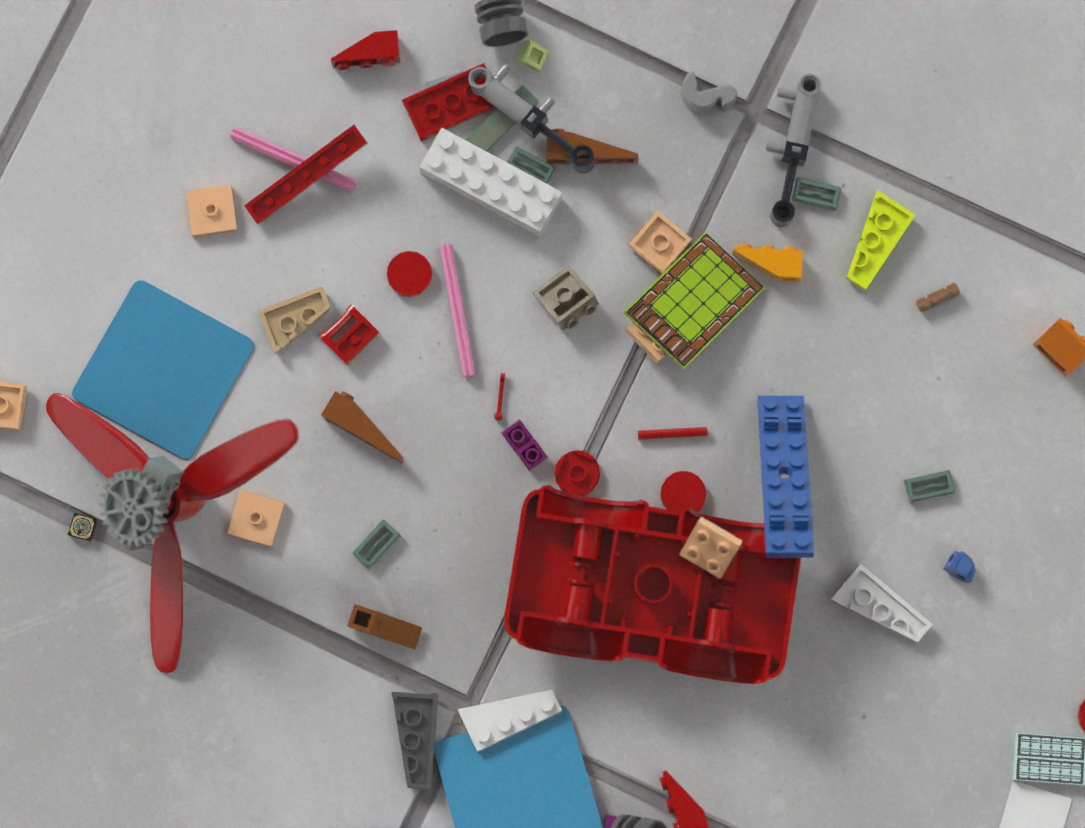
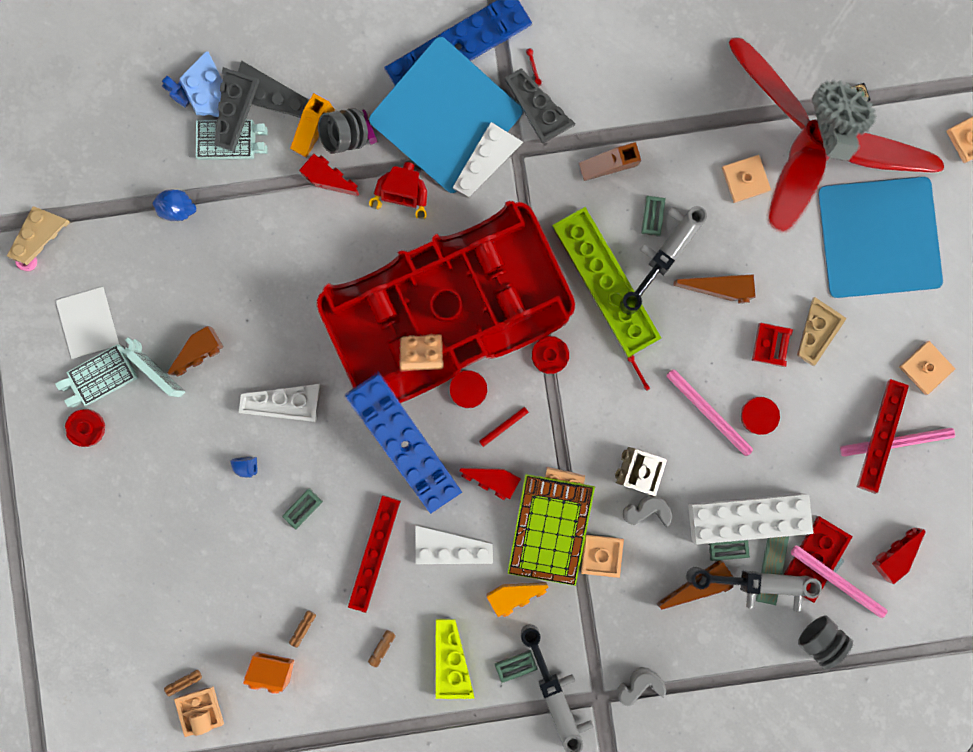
camera: 150 degrees right, 5 degrees up
magenta slope [500,419,548,471] -> none
yellowish green slope [515,40,548,71] -> none
none -> light aqua tile [117,337,185,397]
none -> dark orange slope [167,326,224,377]
none -> medium nougat axle [289,610,316,648]
none -> red plate [348,495,401,613]
none -> red torso [369,162,427,219]
none -> white wing [415,525,493,564]
none -> red slope [459,468,521,500]
none -> red hinge [526,48,542,87]
none -> lime plate [552,207,661,357]
none -> piece [620,206,707,315]
none -> light grey animal [623,496,672,527]
none -> bright pink axle [791,546,887,618]

